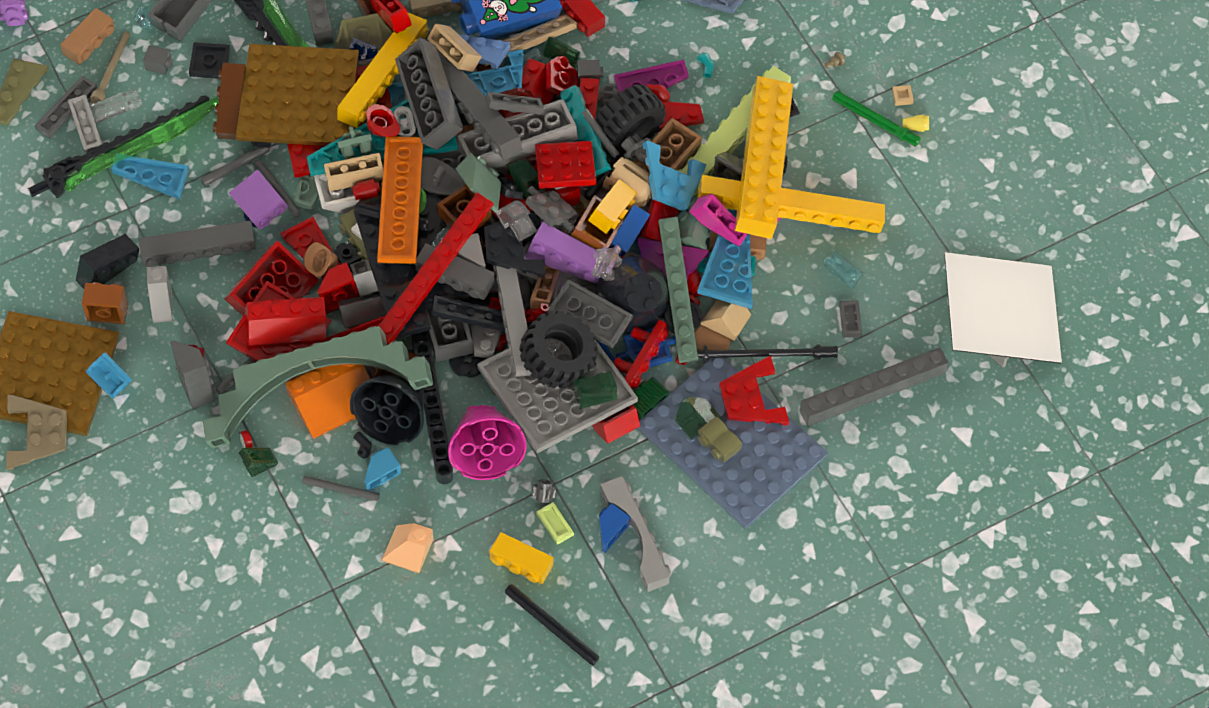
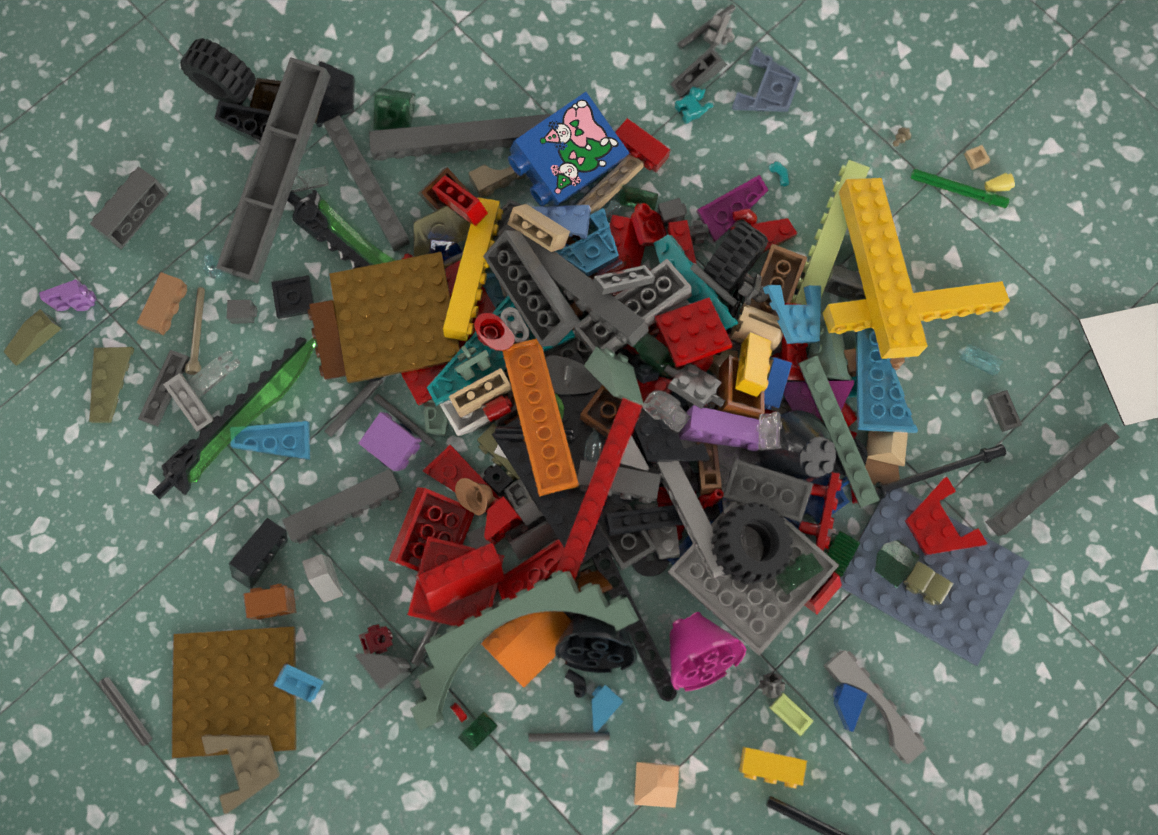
camera: 15 degrees left, 15 degrees up
dark pink slope [689,193,747,246] -> none

